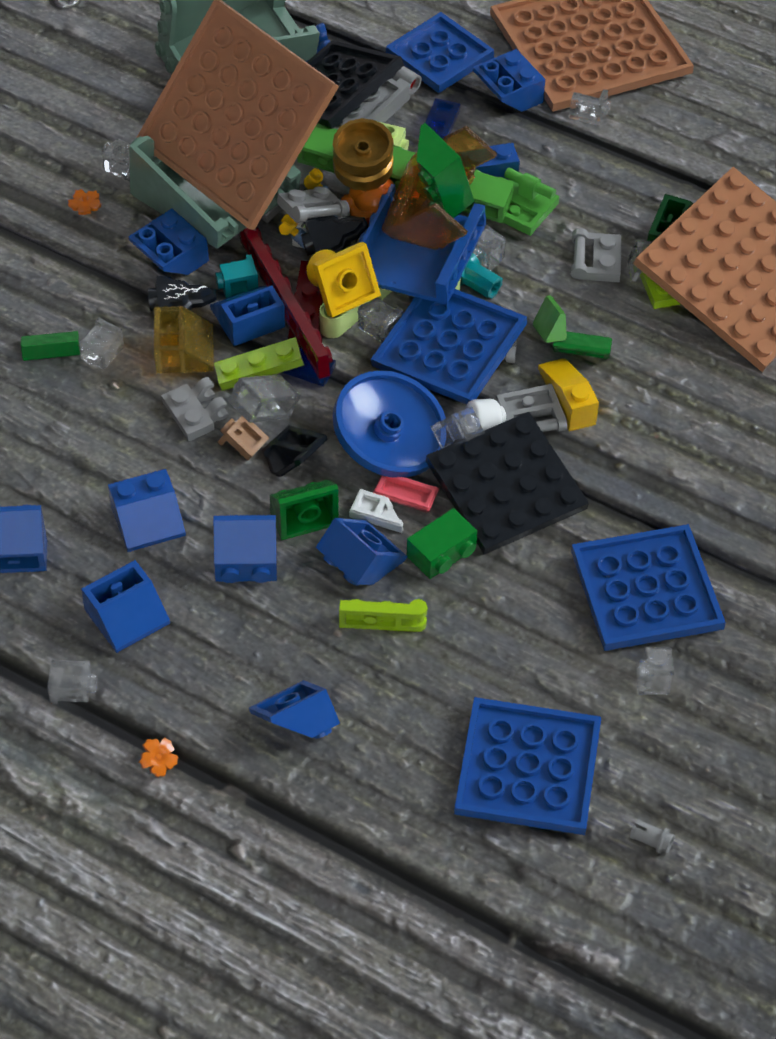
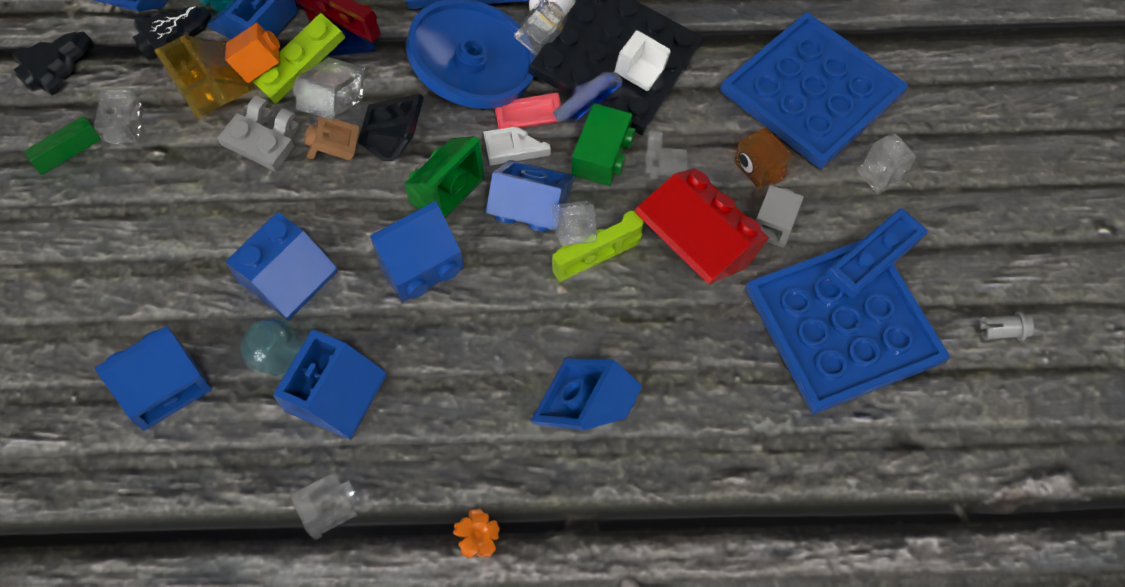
camera: 30 degrees left, 10 degrees up
none -> black rock [12,31,92,96]
none -> orange brick [225,22,280,83]
none -> clear light blue hair [240,318,302,376]
none -> clear brick [551,200,597,246]
none -> clear blue plate [552,72,623,123]
none -> white panel [614,30,671,91]
none -> red slope [634,168,769,285]
none -> clear panel [644,131,688,180]
none -> clear orange brick [734,126,792,190]
none -> light grey brick [756,185,804,248]
none -> blue tile [825,207,928,299]

